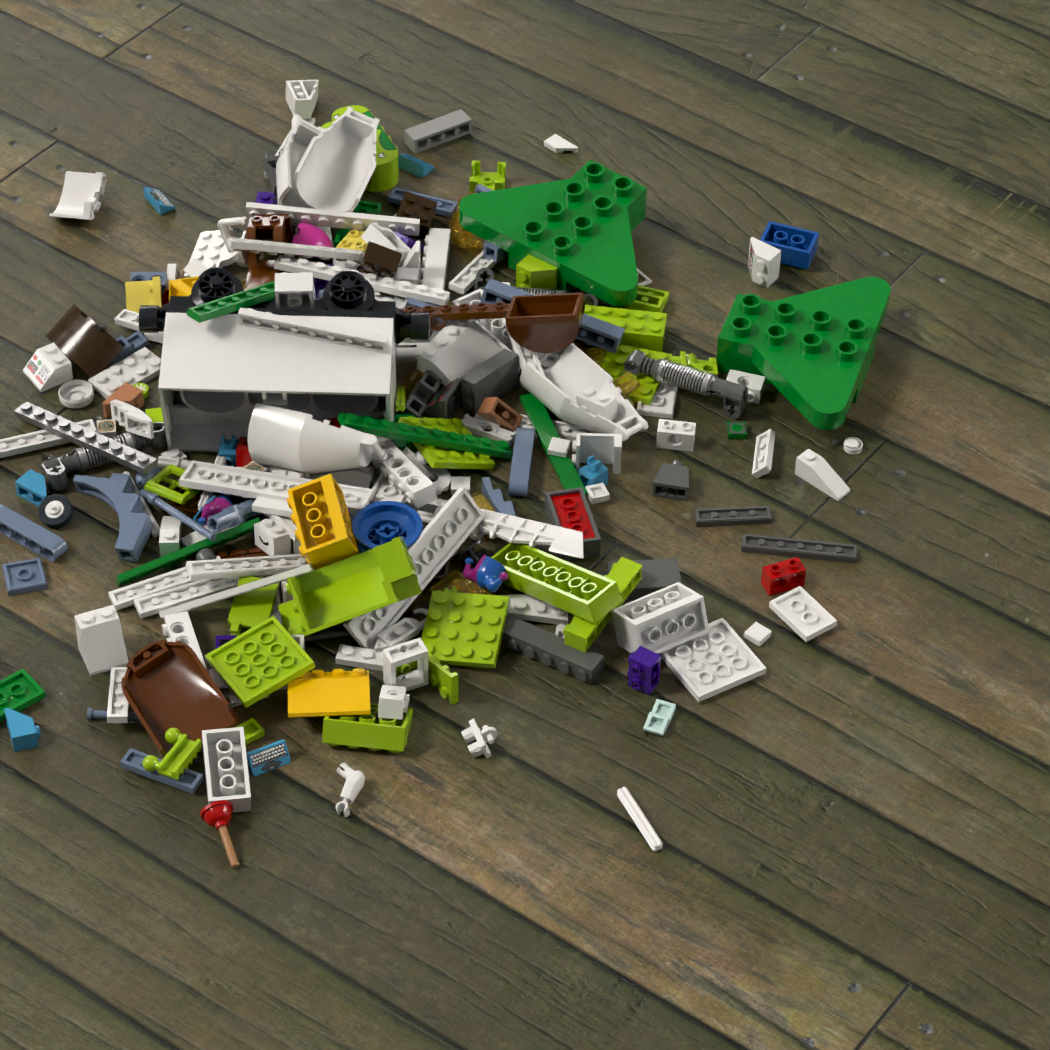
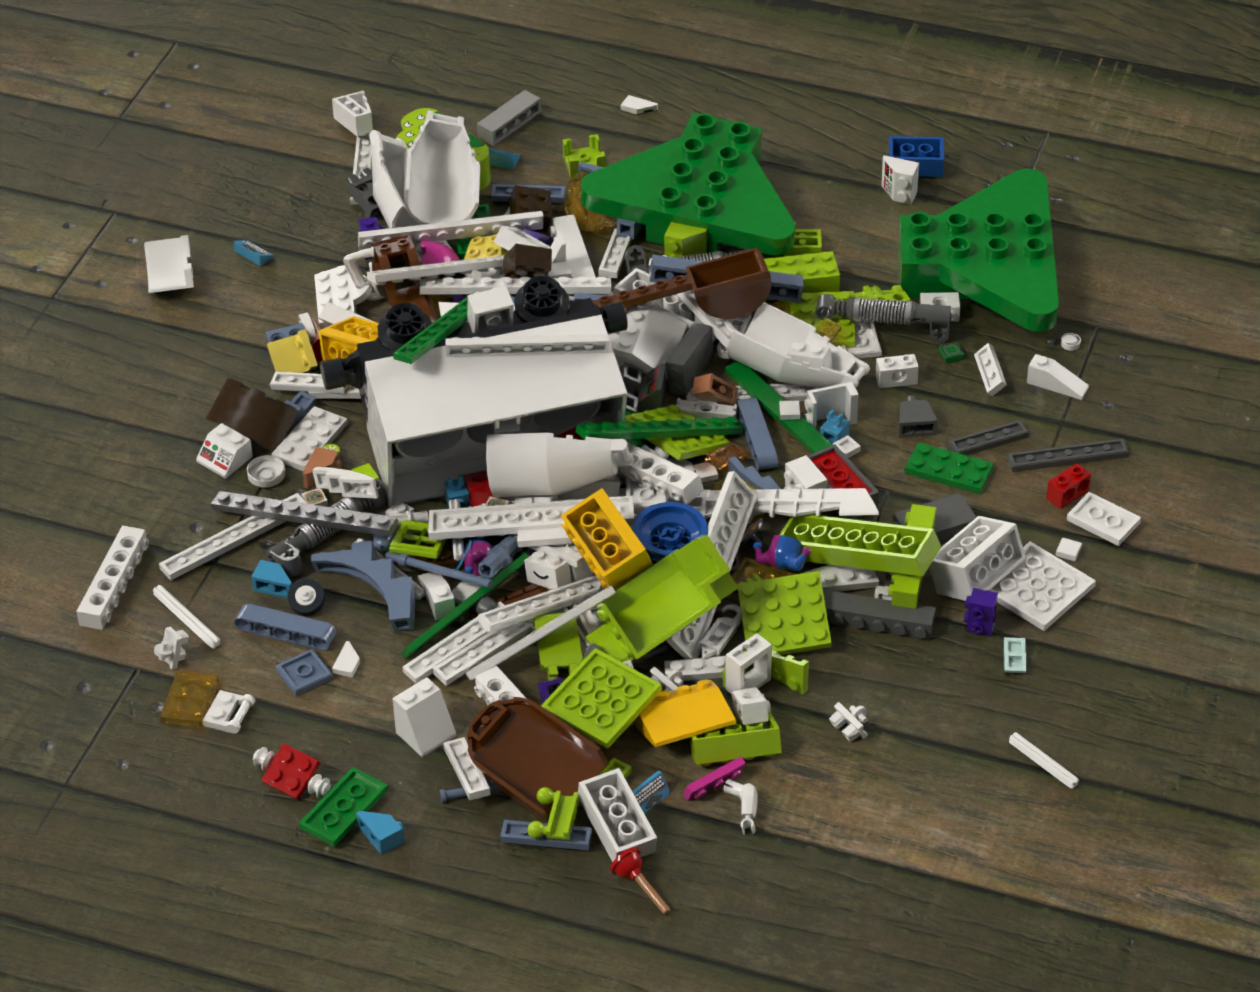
camera: 15 degrees left, 0 degrees up
none -> white tile [332,641,360,678]
none -> white hips [650,667,683,692]
none -> dark pink plate [683,756,746,801]
none -> clear orange plate [705,442,747,471]
none -> white brick [784,455,827,515]
none -> green plate [904,442,994,494]

